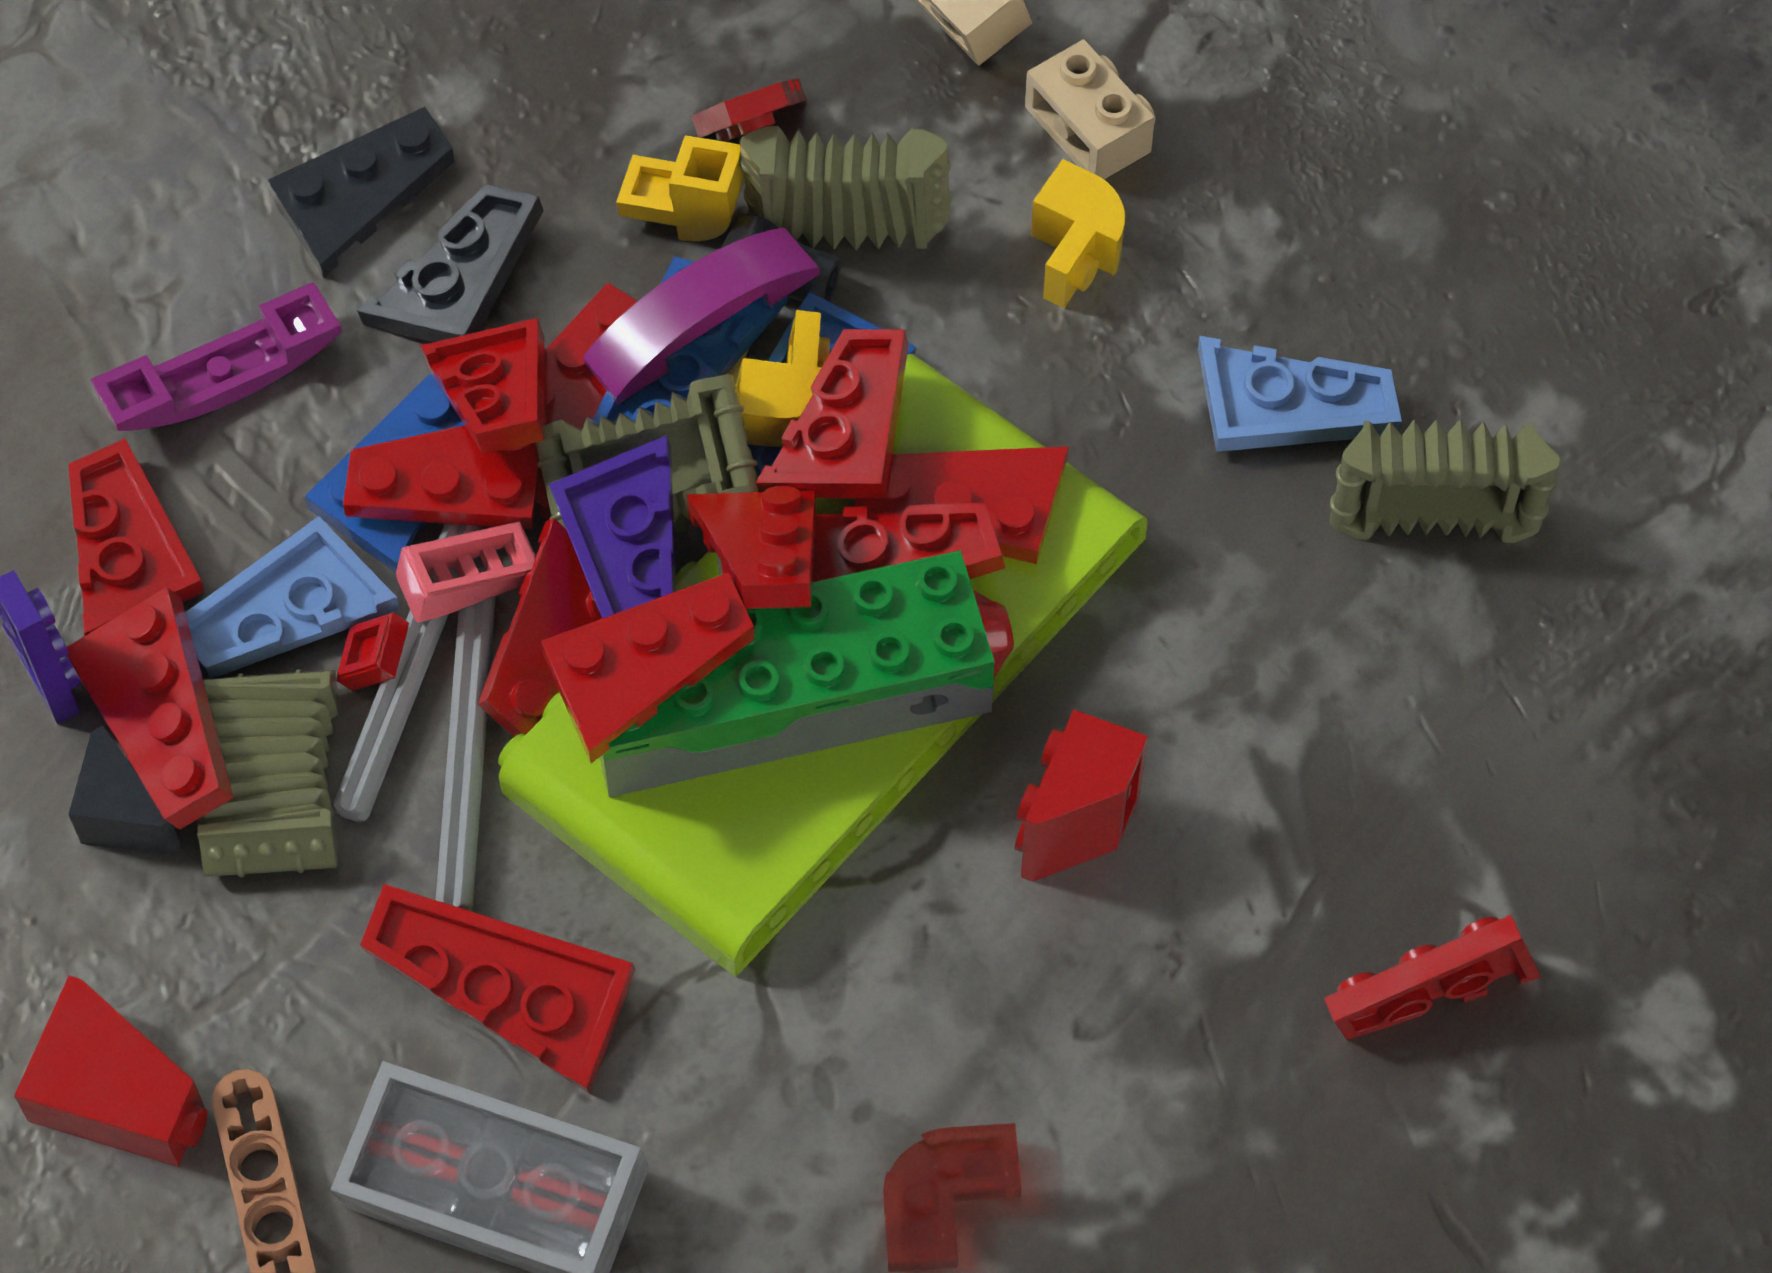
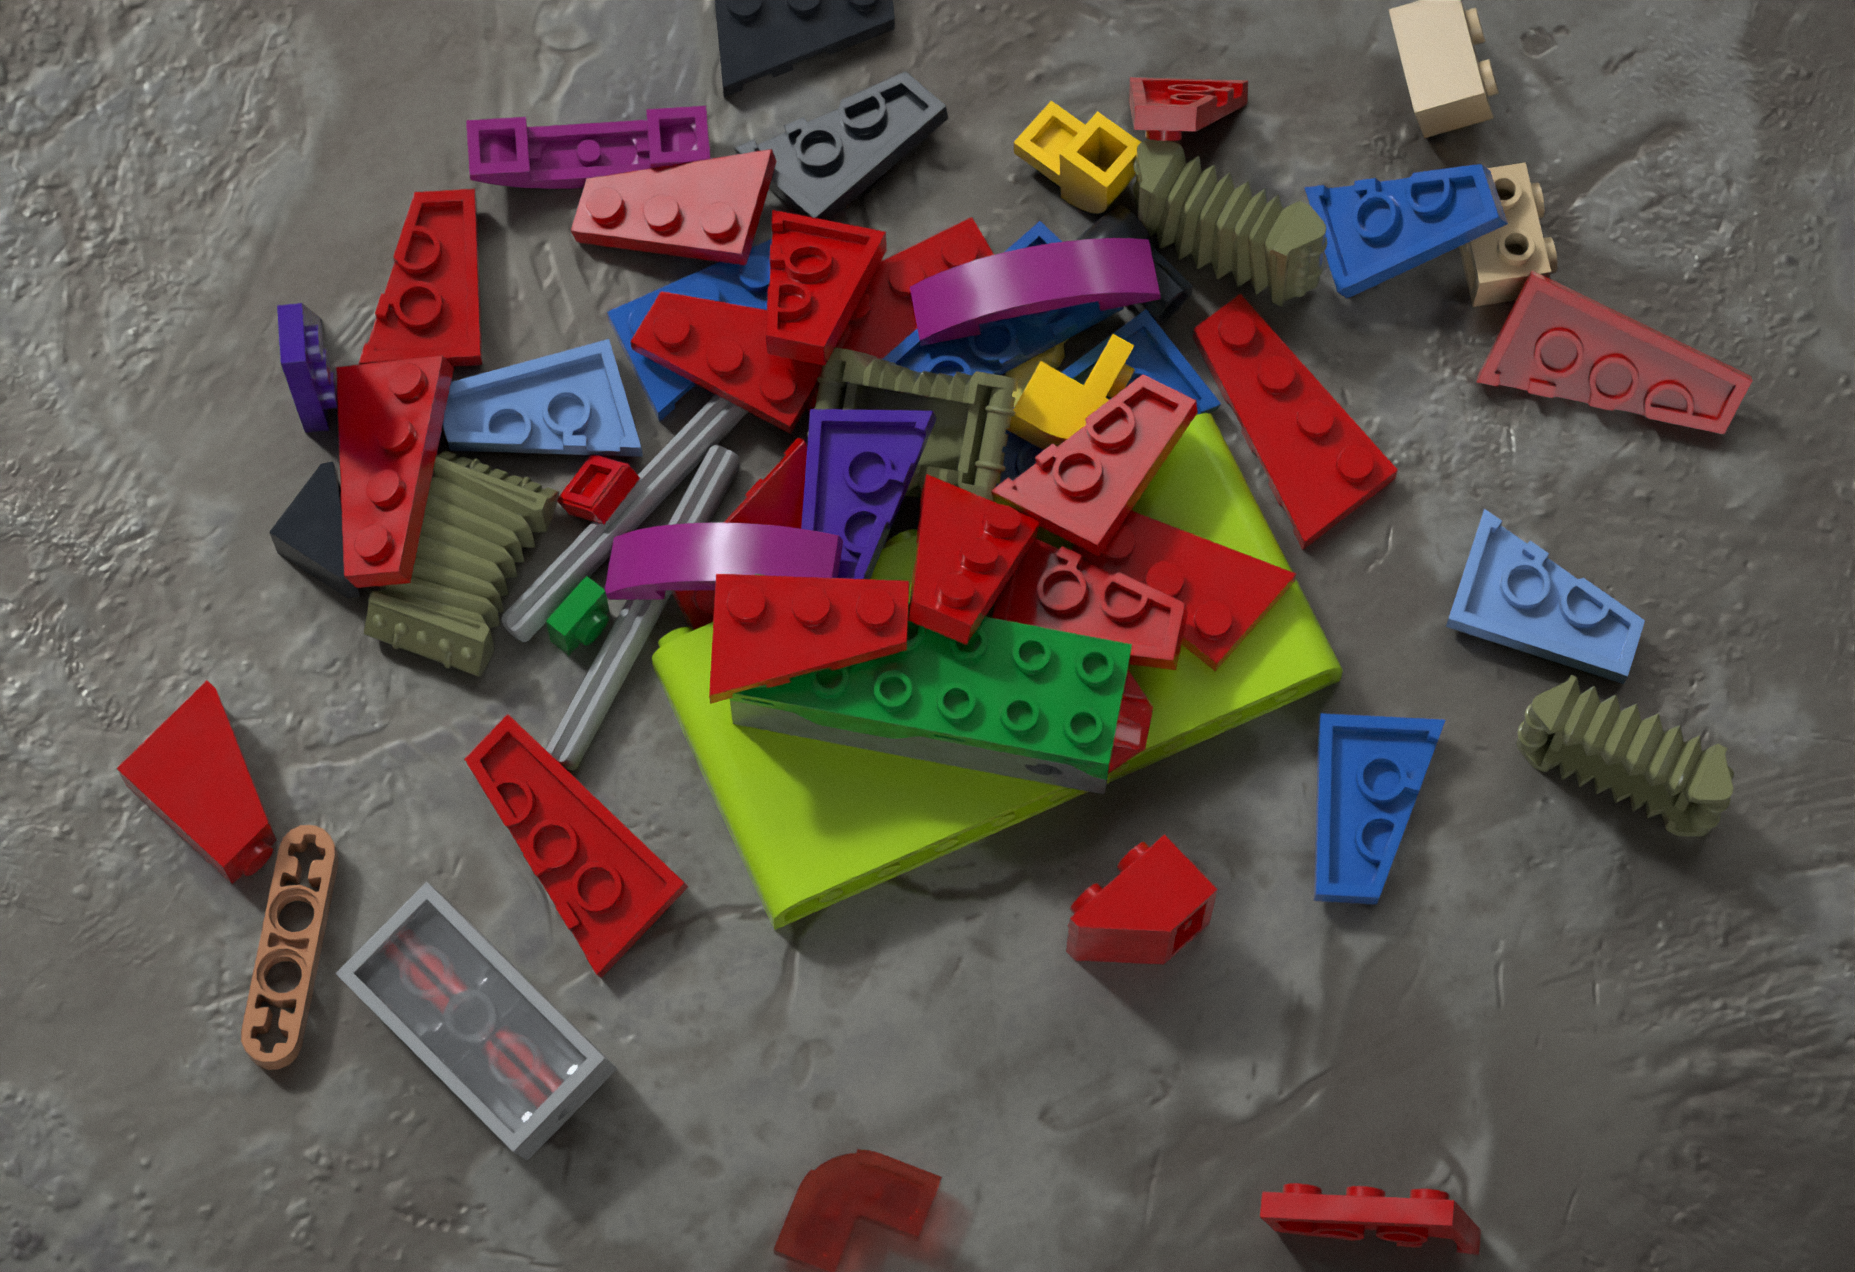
camera: 25 degrees right, 10 degrees up
coral slope [396,522,536,623] -> none
yellow brick [1031,159,1125,308] -> none
none -> green plate [546,576,609,656]
none -> wing [571,149,777,265]
none -> magenta slope [605,523,843,600]
none -> red wing [1192,294,1398,550]
none -> blue wing [1304,164,1508,299]
none -> blue wing [1314,713,1446,904]
none -> wing [1477,270,1753,434]

